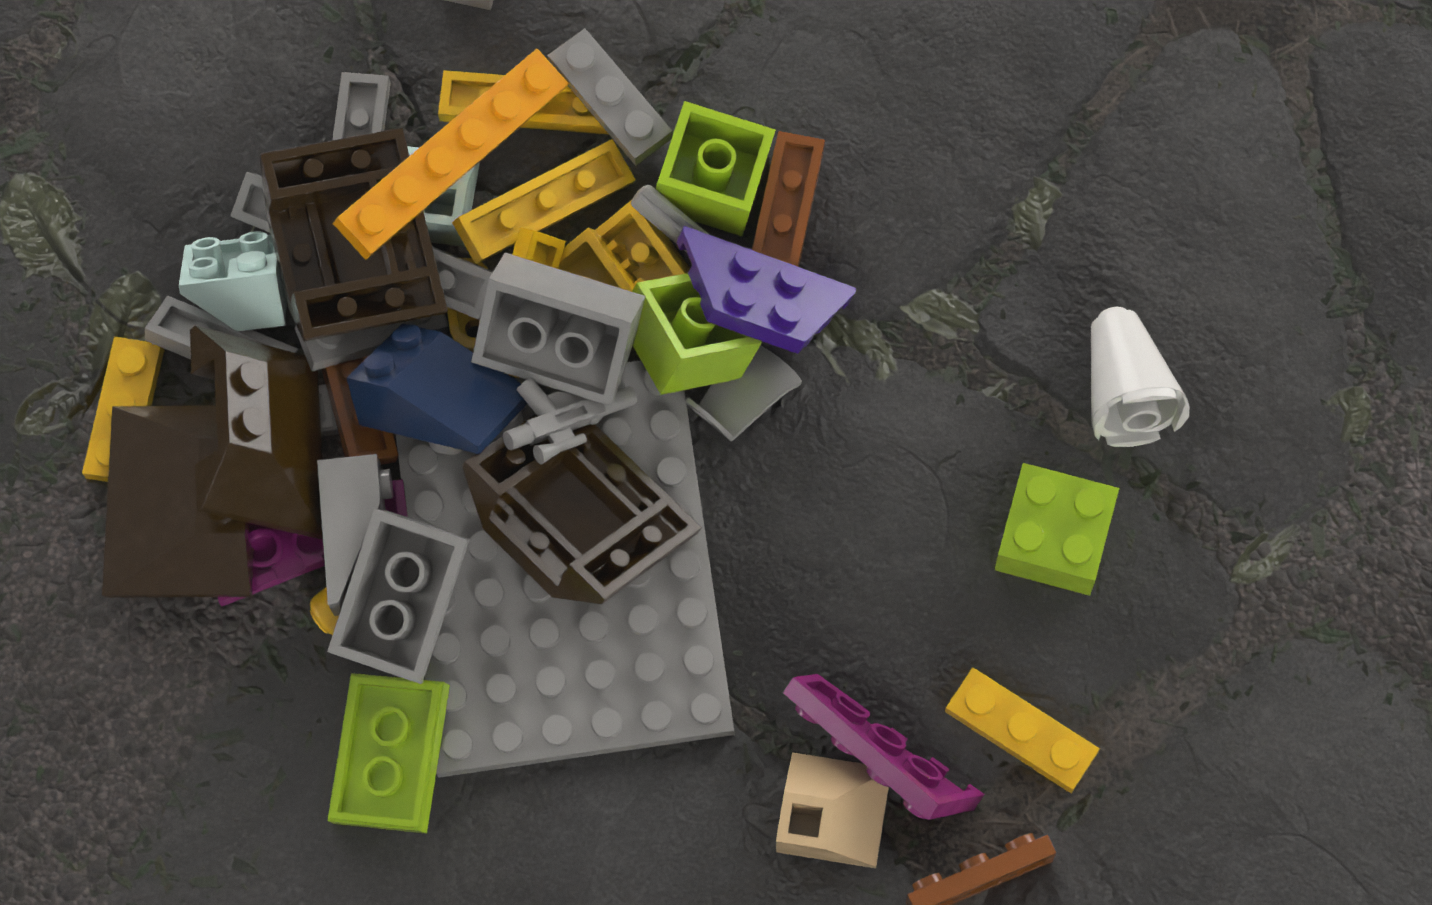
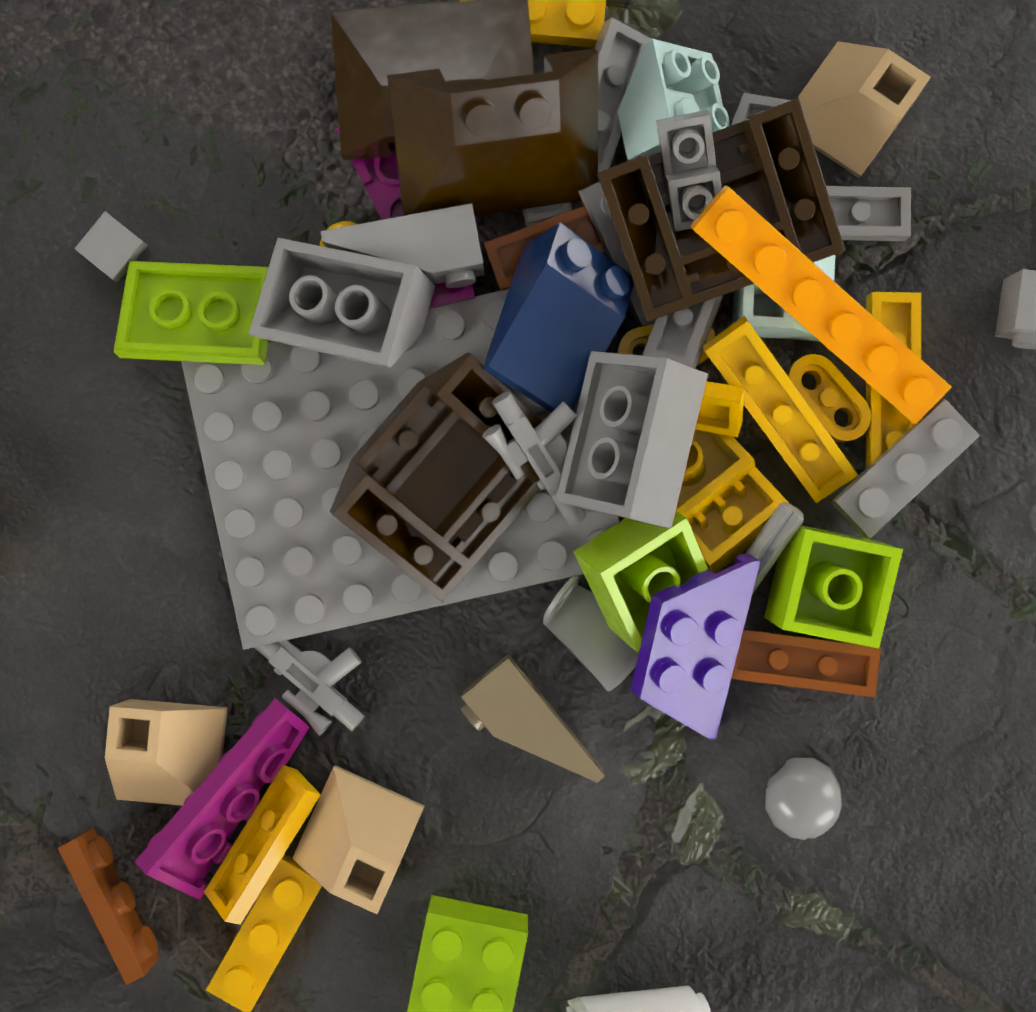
camera: 80 degrees right, 15 degrees up
none -> light grey tile [74,211,148,283]
none -> yellow plate [204,765,321,925]
none -> light grey piece [254,640,365,736]
none -> tan slope [292,765,424,914]
none -> dark tan slope [461,654,605,783]
none -> light grey slope [656,110,722,231]
none -> light grey hair [765,758,842,840]
none -> yellow plate [786,354,871,442]
none -> tan slope [798,41,931,178]

